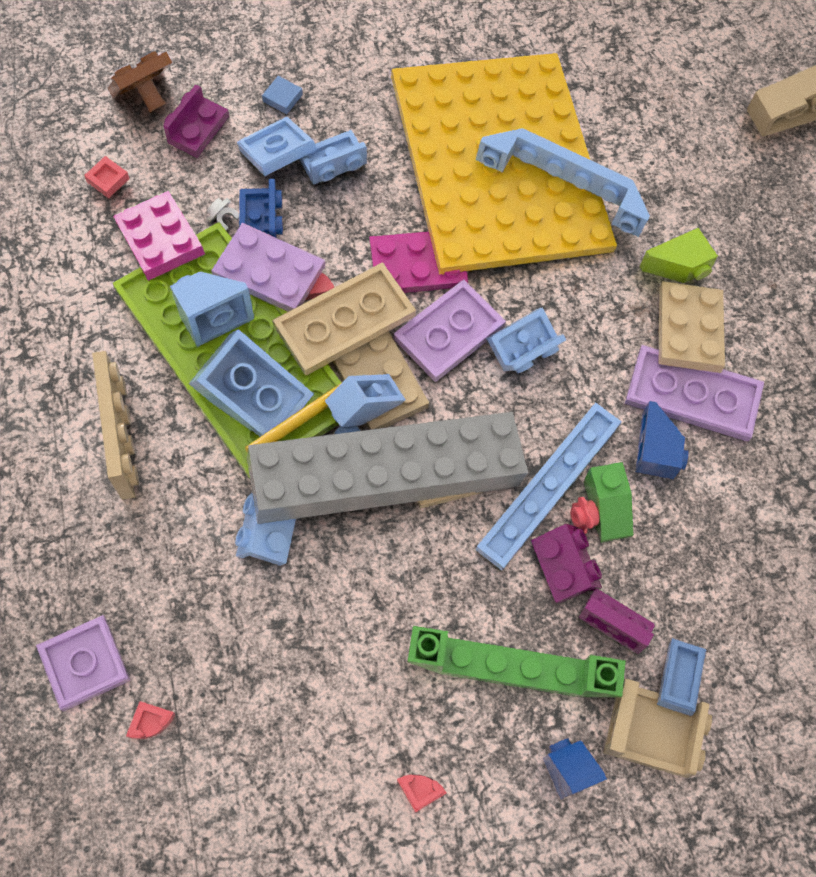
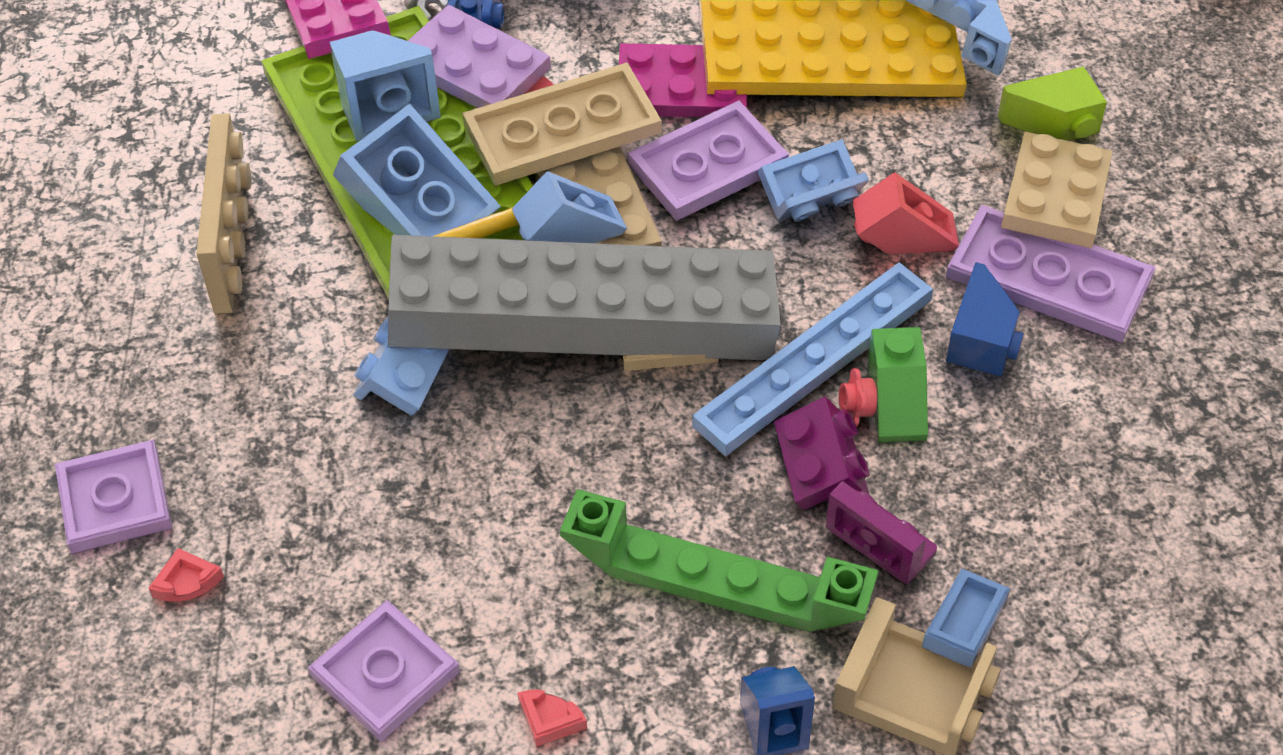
camera: 15 degrees right, 15 degrees down
none -> lavender tile [308,600,460,742]
none -> coral slope [853,172,959,254]

